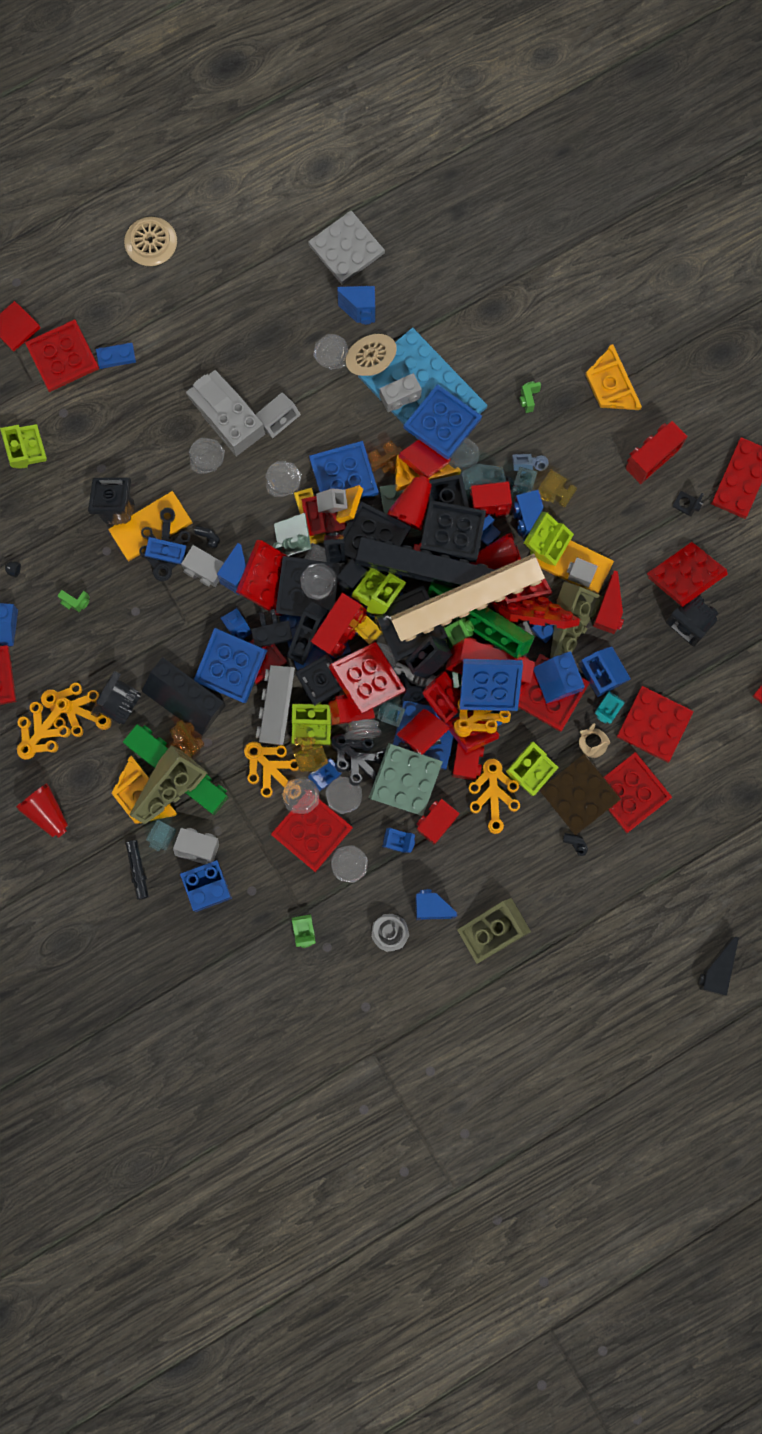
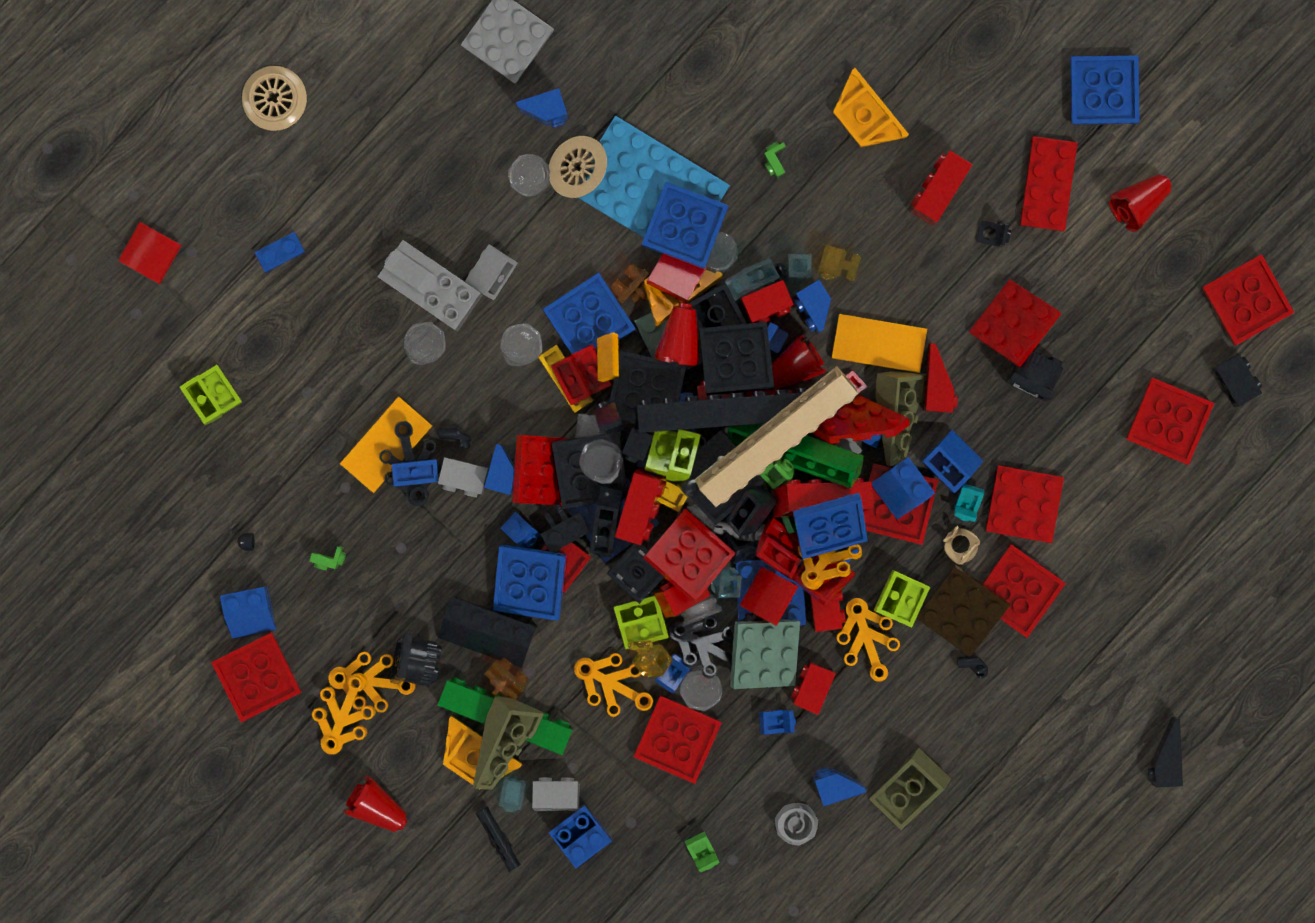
camera: 20 degrees left, 10 degrees up
red plate [25,320,99,392] -> none
black piece [88,478,135,525] -> none
light grey slope [256,665,295,745] -> none
hinge [272,513,311,557] -> none
clear hat [282,777,319,814] -> none
light grey brick [316,489,348,513] -> none
clear hat [331,845,368,883] -> none
light grey brick [380,373,422,412] -> none
sand blue plate [512,454,549,472] -> none
lime brick [524,512,574,566] -> none
light grey brick [567,558,598,588] -> none

